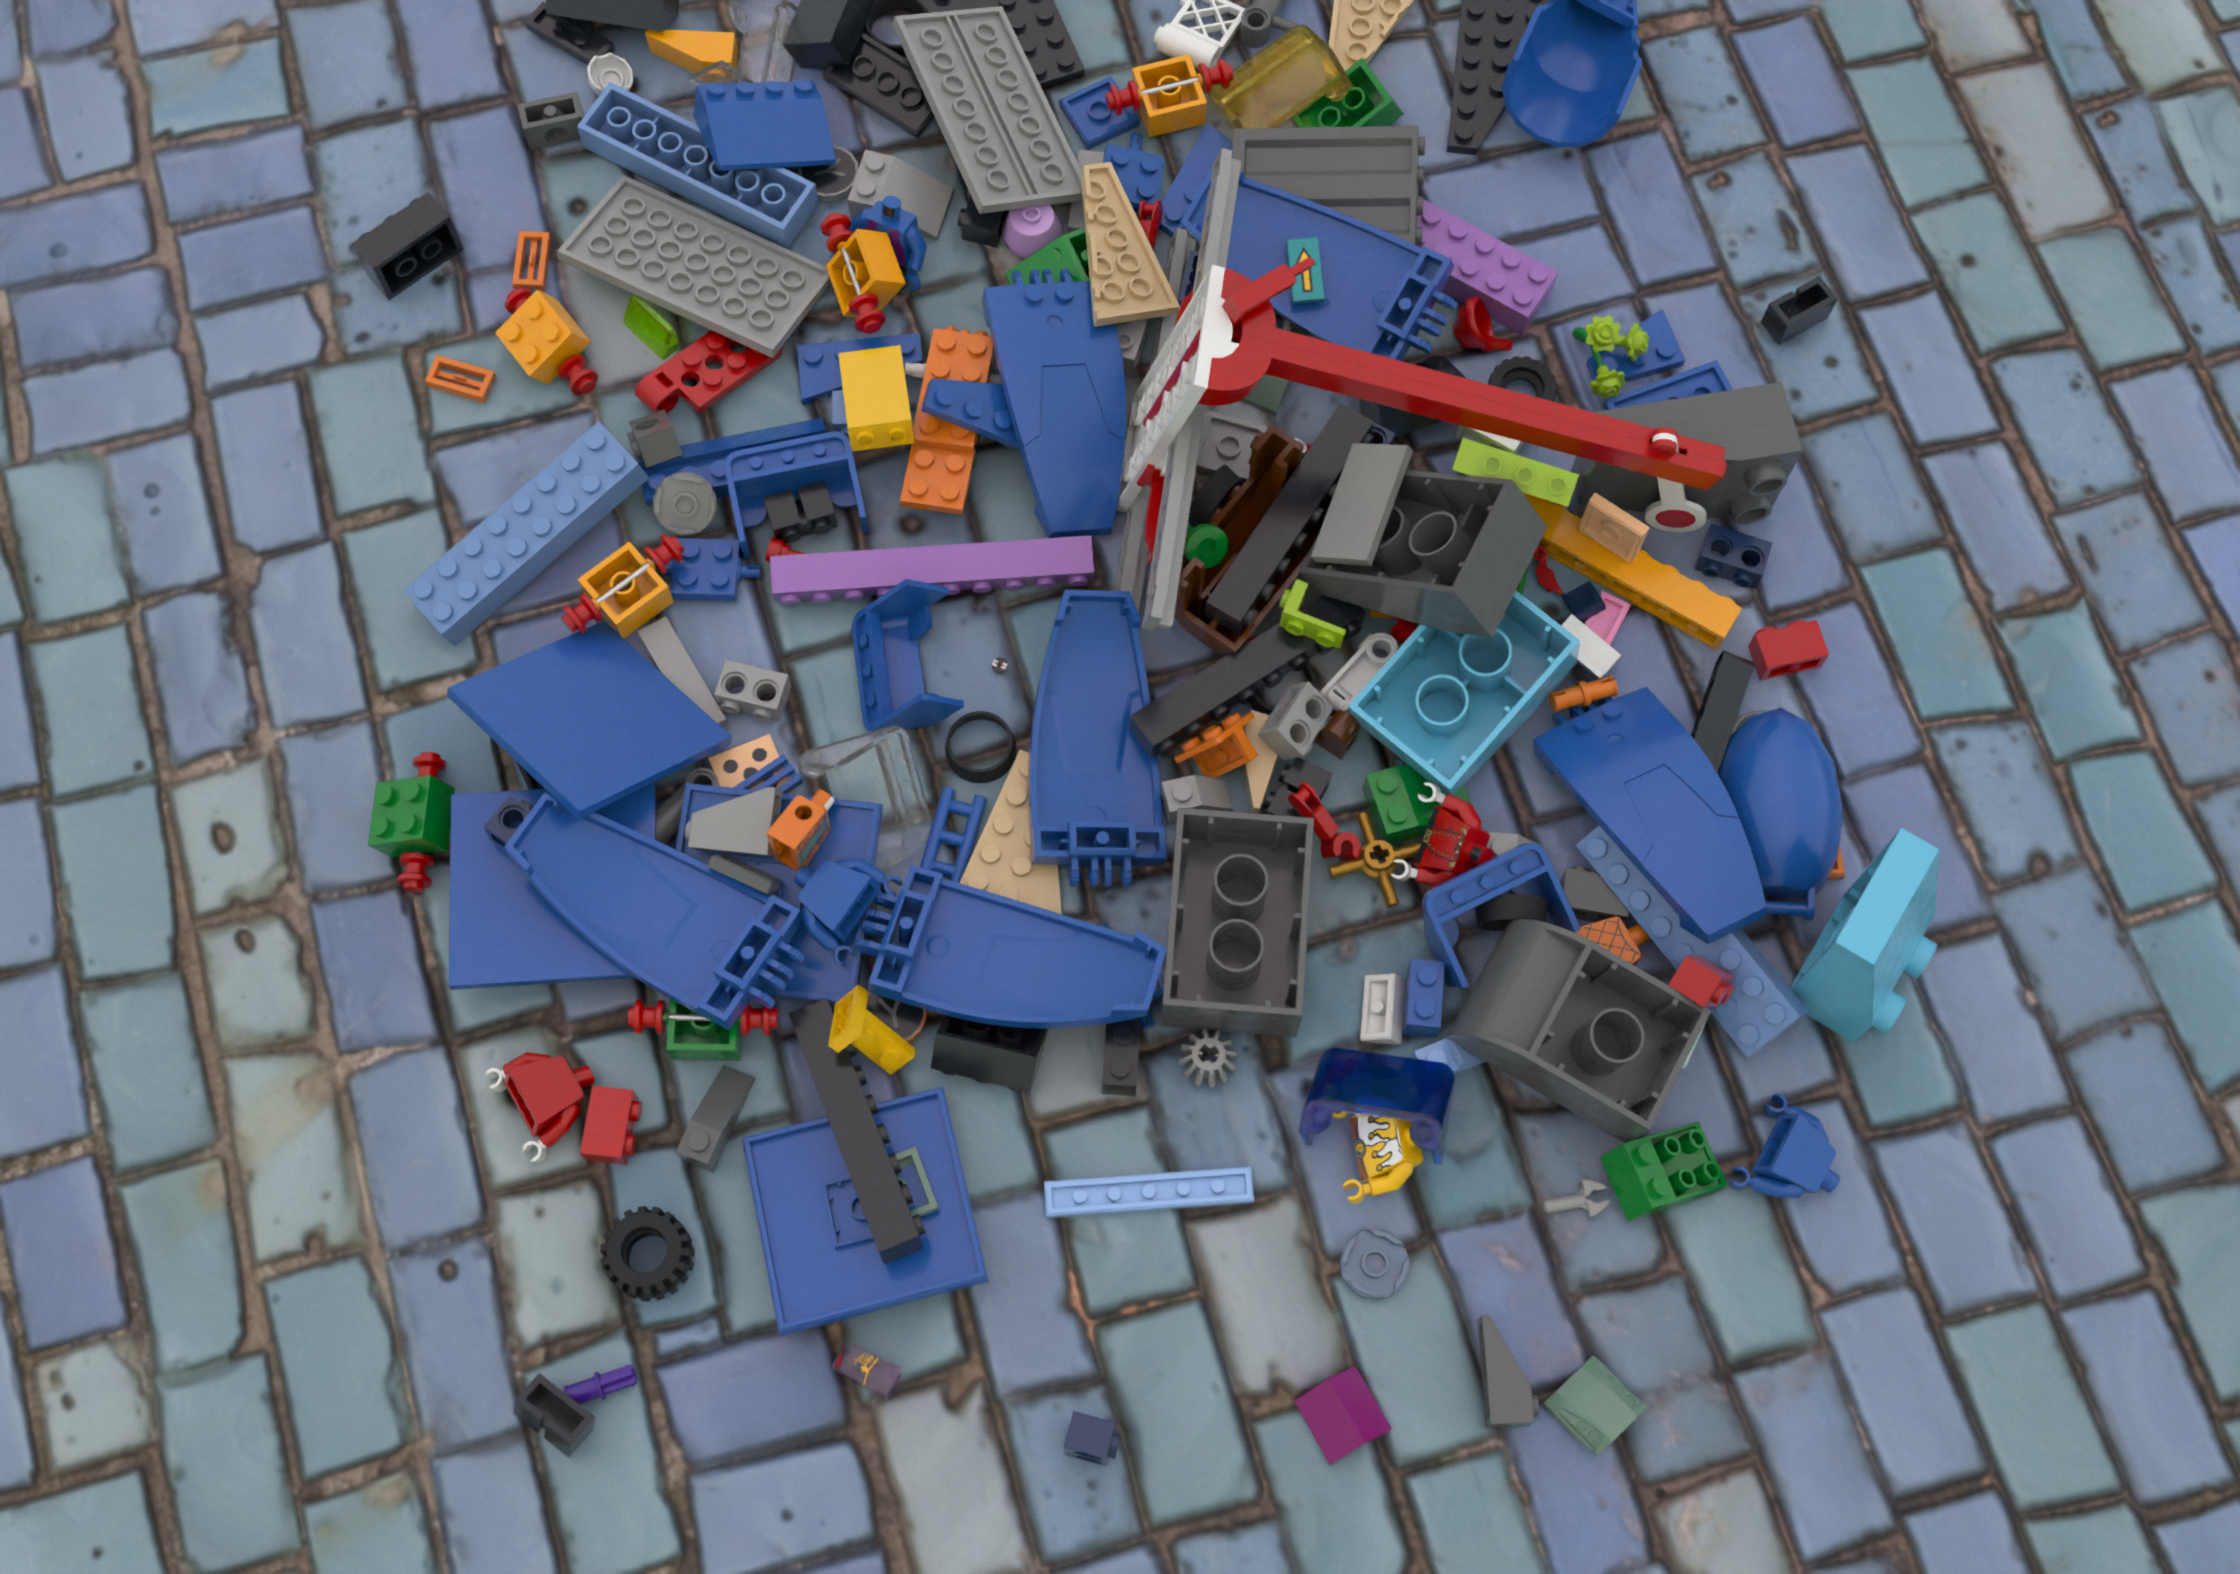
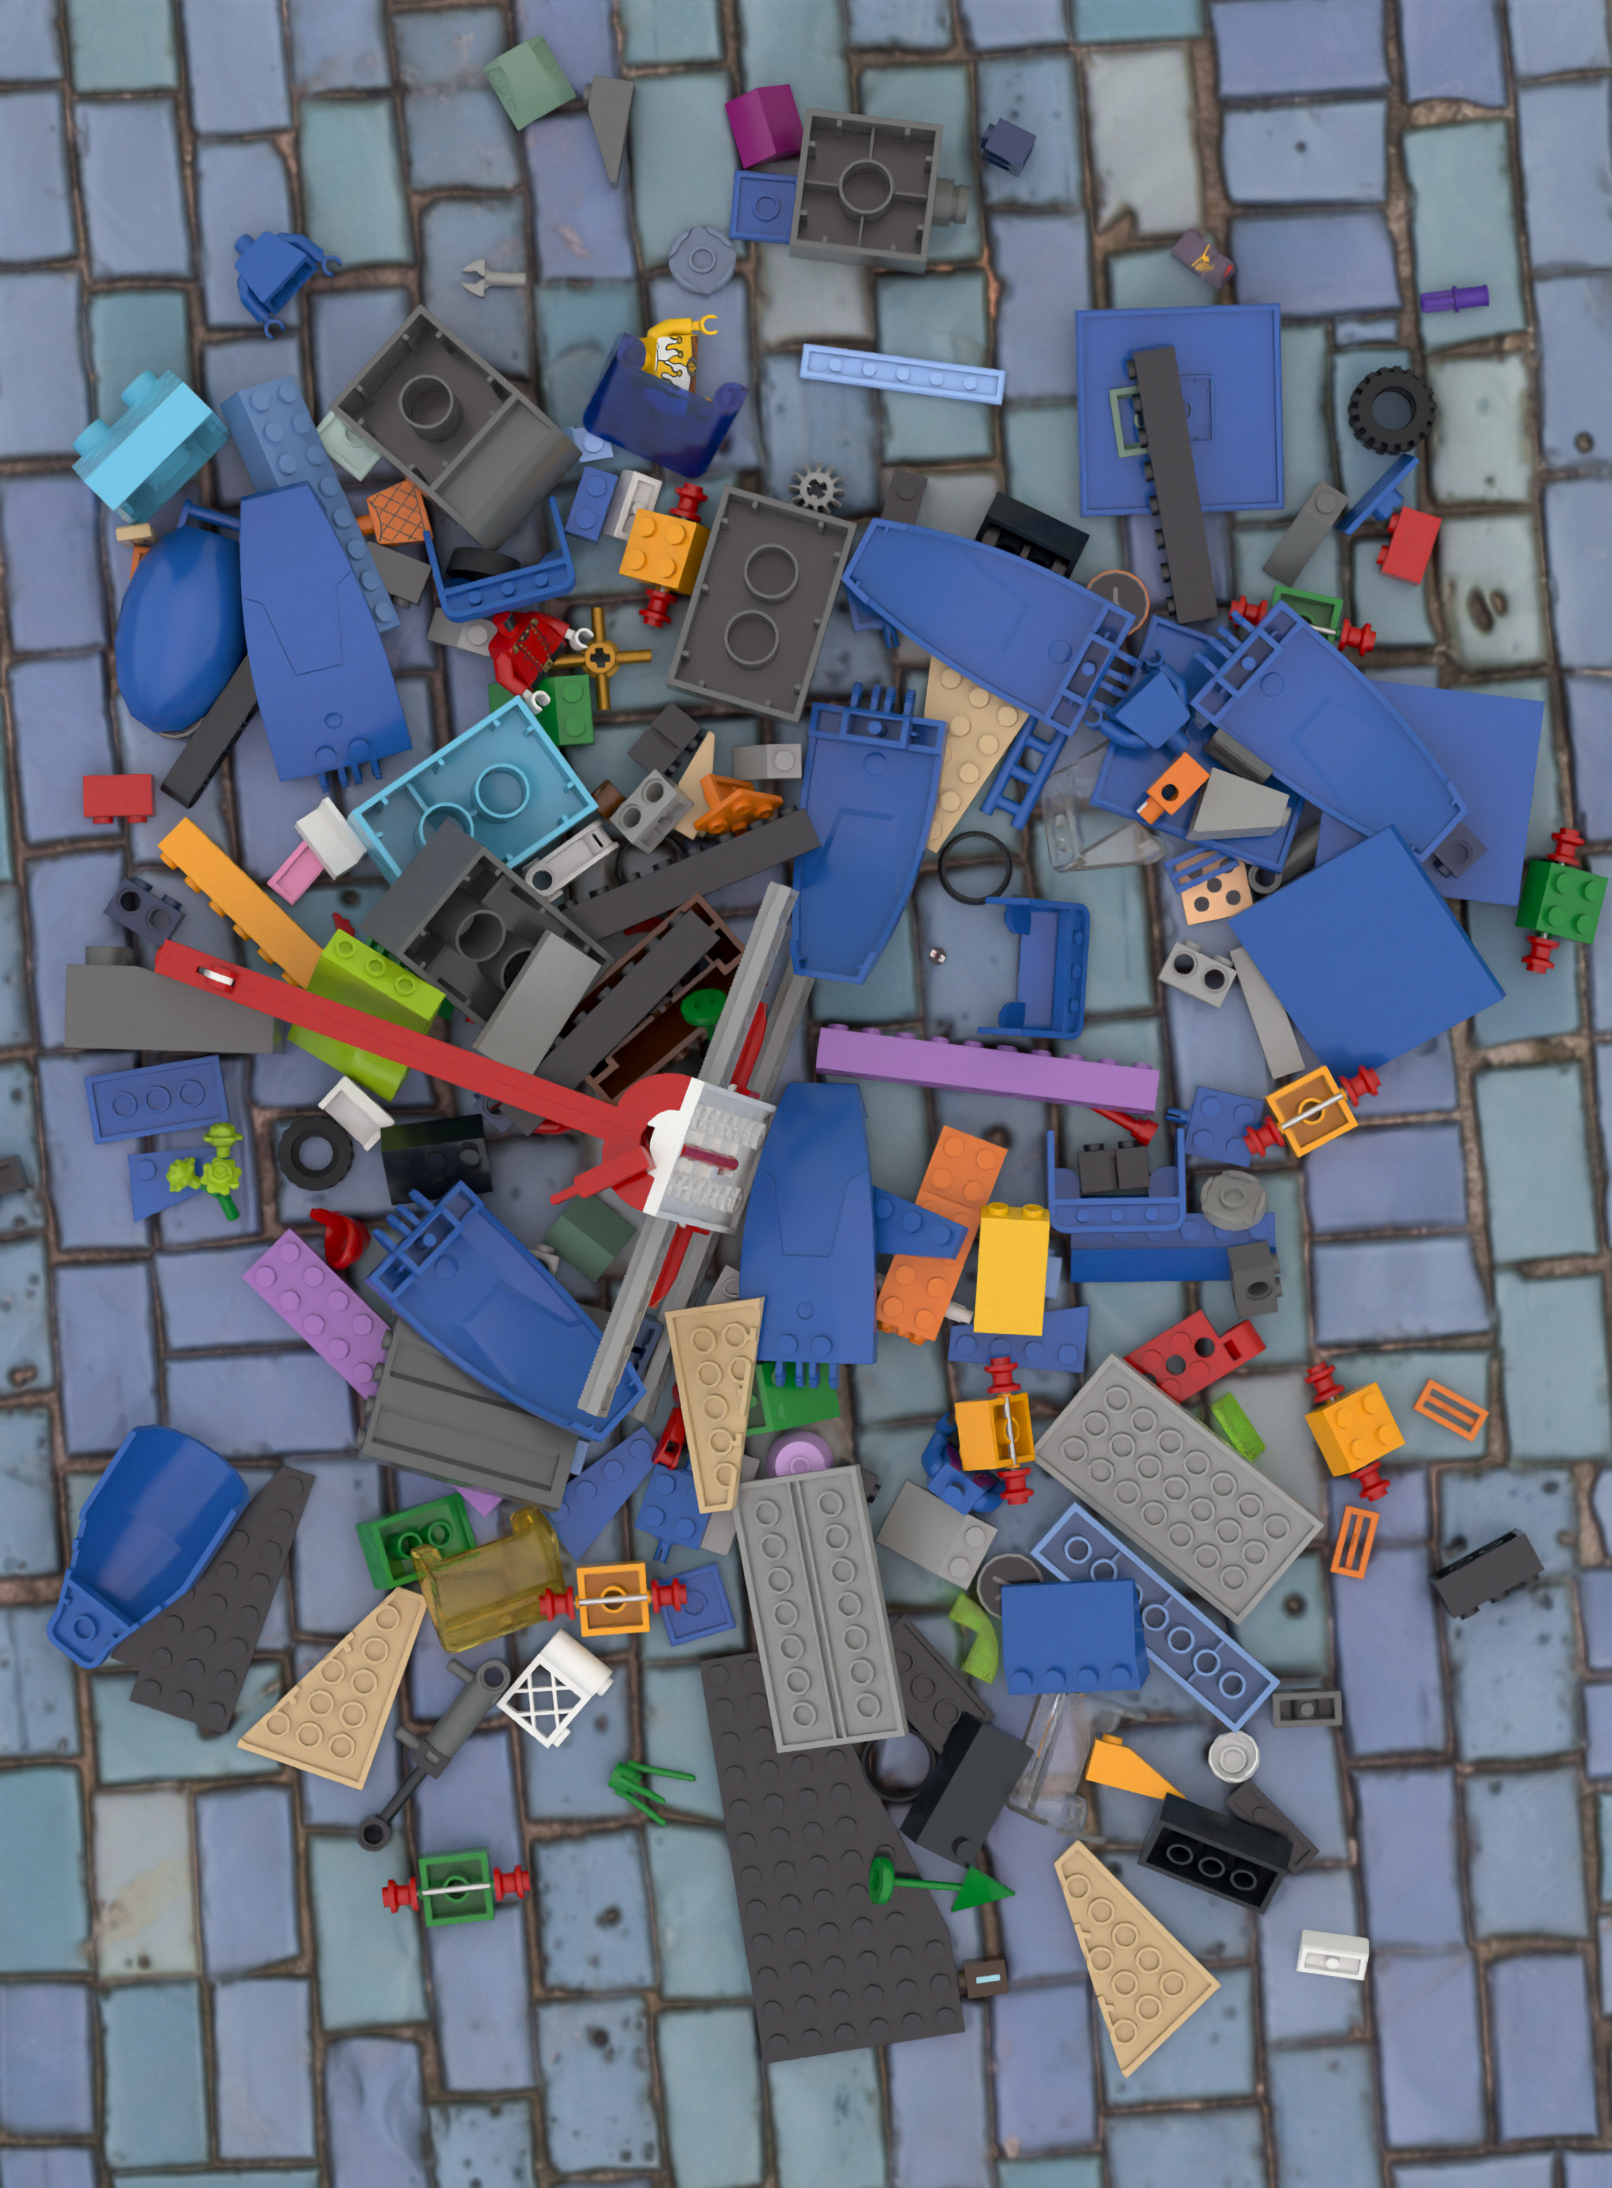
camera: 165 degrees left, 20 degrees up
medium blue brick [403,421,649,646] -> none
red torso [485,1052,594,1163] -> none
black piece [513,1373,595,1458] -> none
yellow bracket [828,984,916,1075] -> none
lime bracket [1279,579,1346,649] -> none
teal tile [1286,237,1324,304] -> none
red piece [1288,782,1361,861] -> none
orange pin [1549,675,1618,712] -> none
dark blue tile [1562,581,1606,622] -> none
light nougat tile [1578,493,1650,564] -> none
green slope [1600,1121,1728,1222] -> none
red brick [1668,955,1736,1008] -> none
none -> tan tile [116,523,158,547]
none -> light orange brick [619,482,711,629]
none -> blue tile [729,170,798,245]
none -> dark grey brick [789,108,970,274]
none -> clear neon green brick [948,1590,999,1684]
none -> blue piece [1334,453,1420,536]

